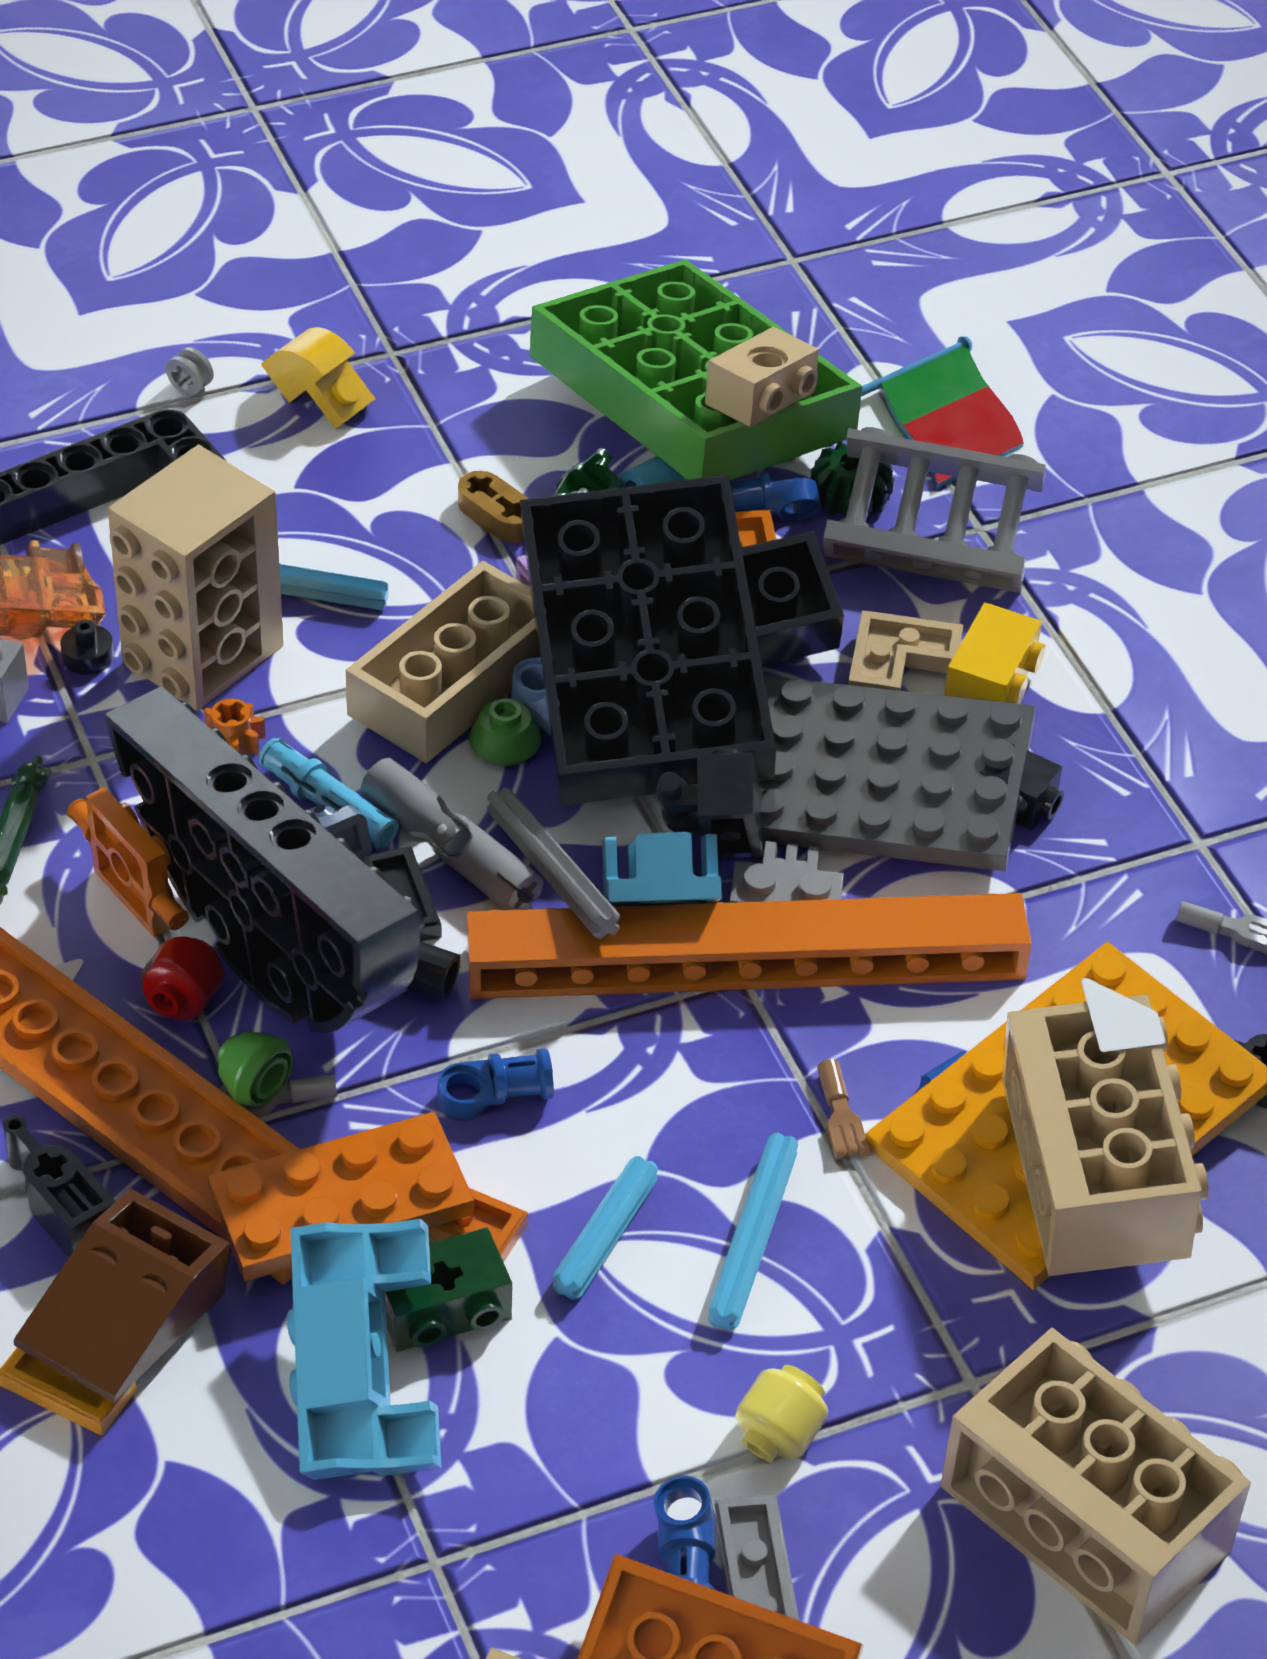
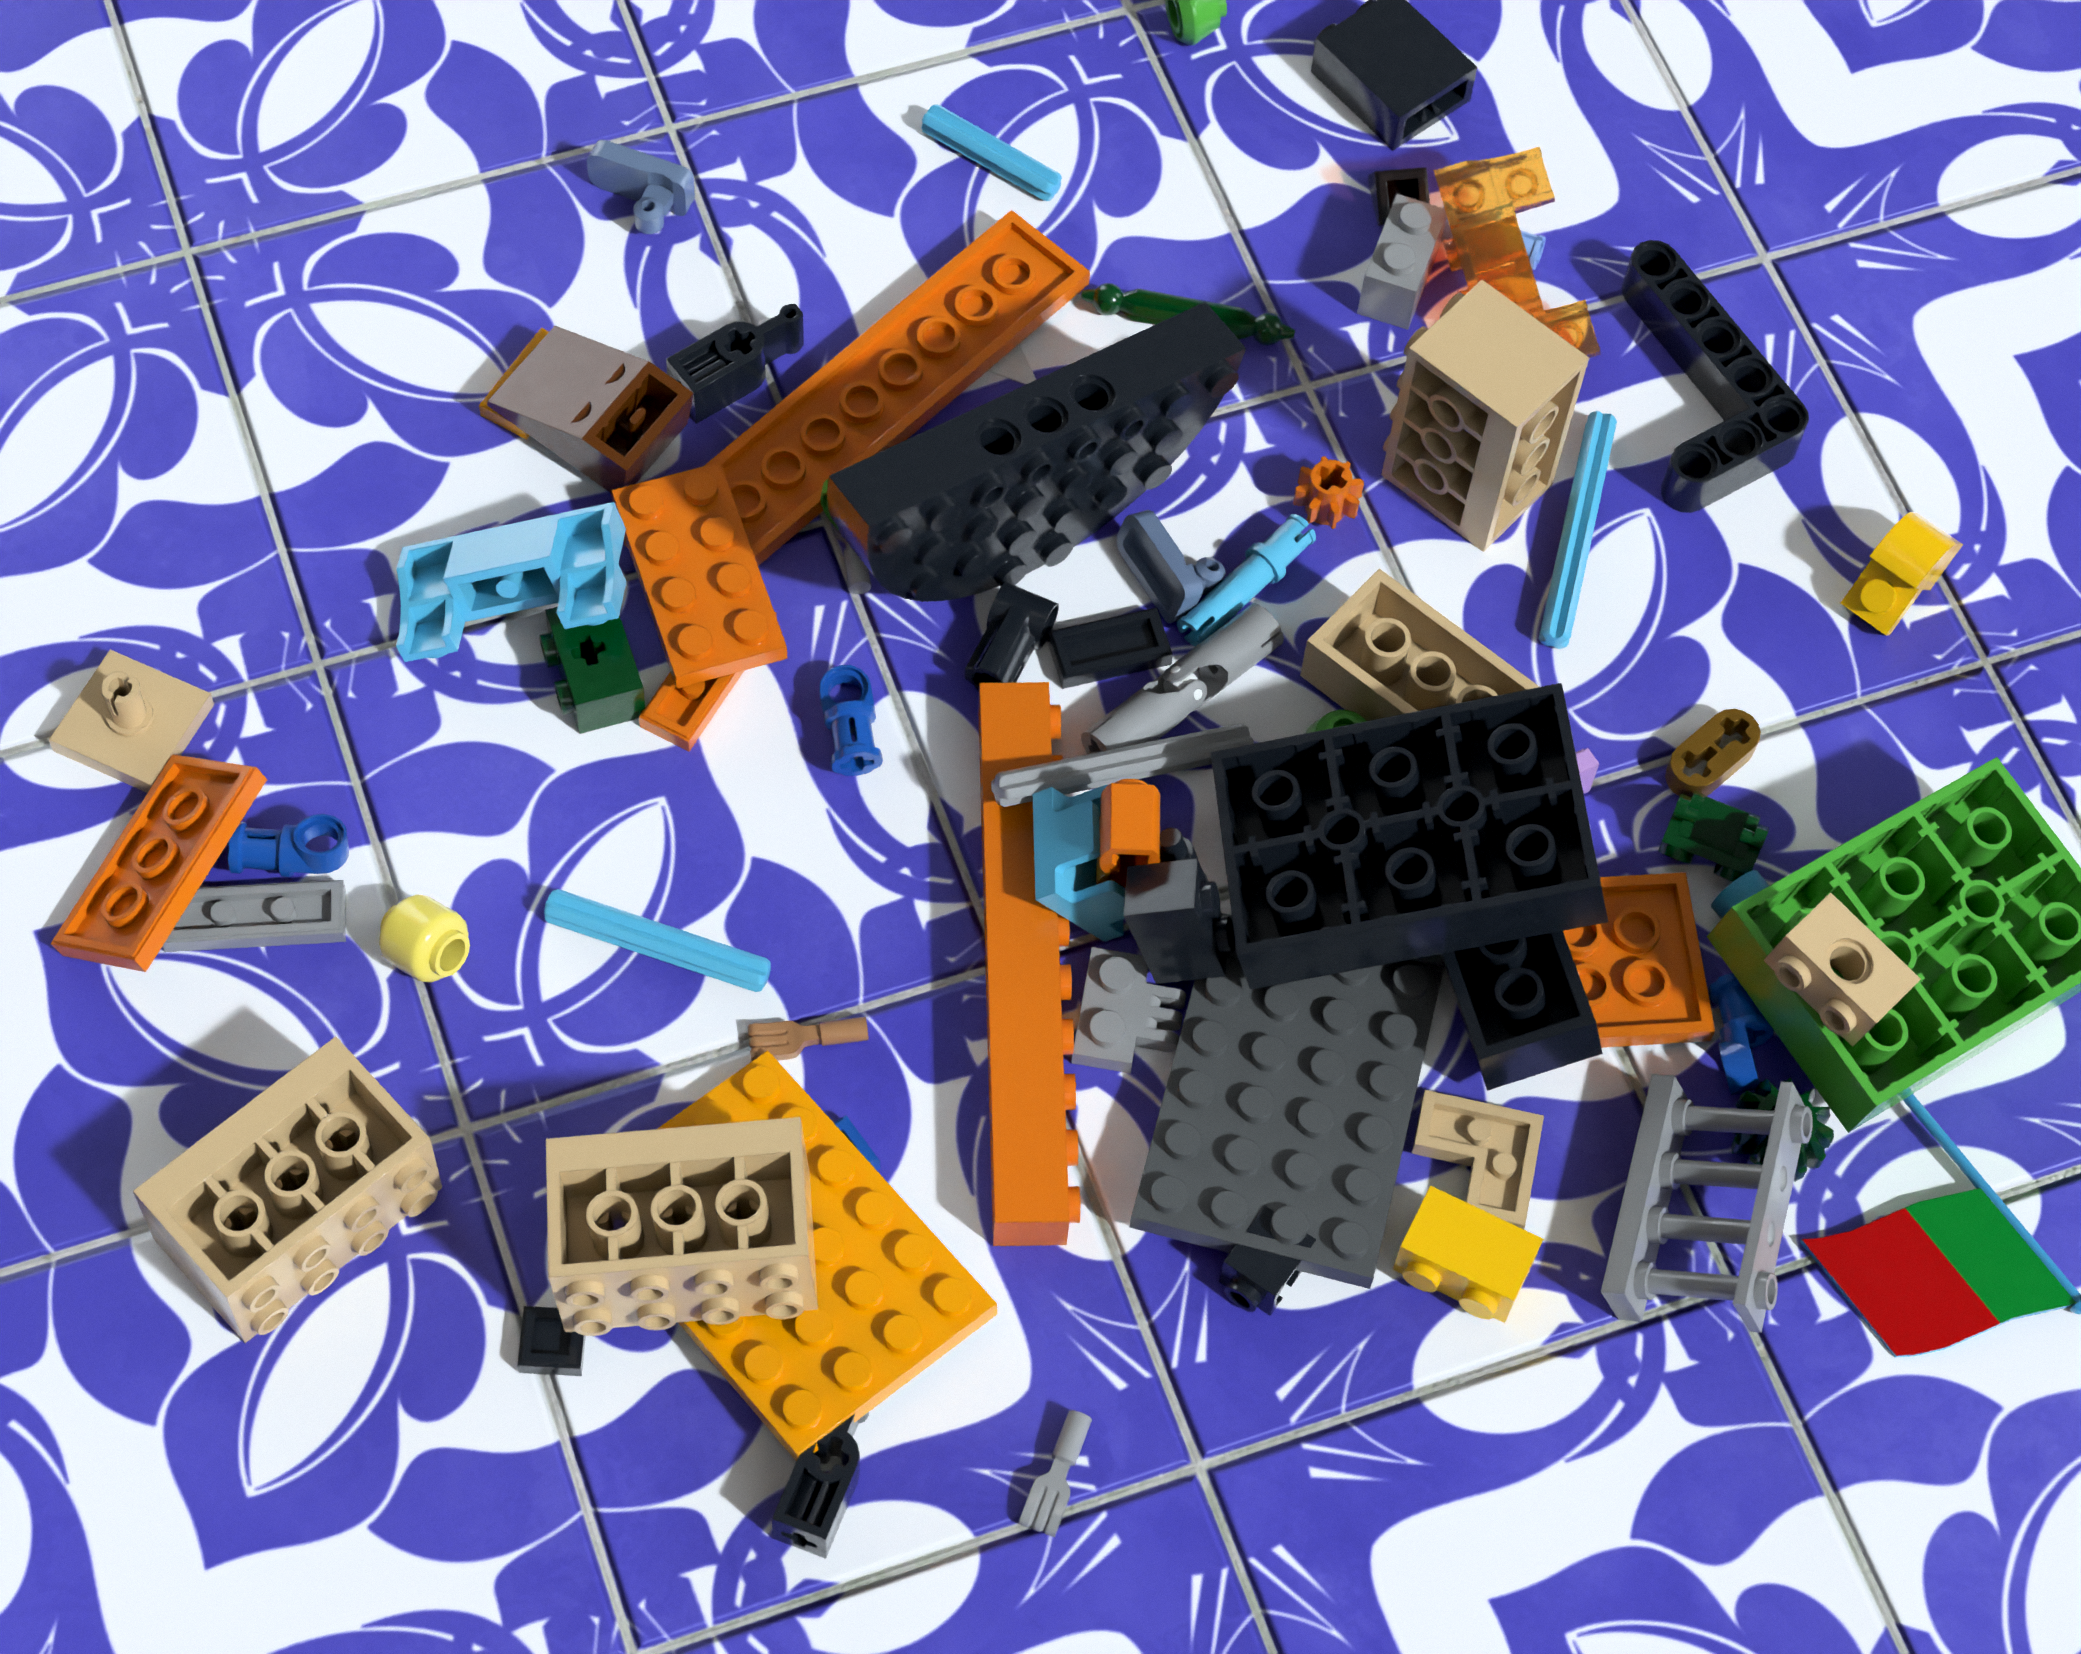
camera: 90 degrees right, 15 degrees up
light grey bush [165,347,214,397] -> none
medium azure axle [553,1156,658,1300] -> none
white sticker [1081,978,1165,1052] -> none
none -> black tile [517,1306,586,1376]
none -> orange brick [1096,779,1160,888]

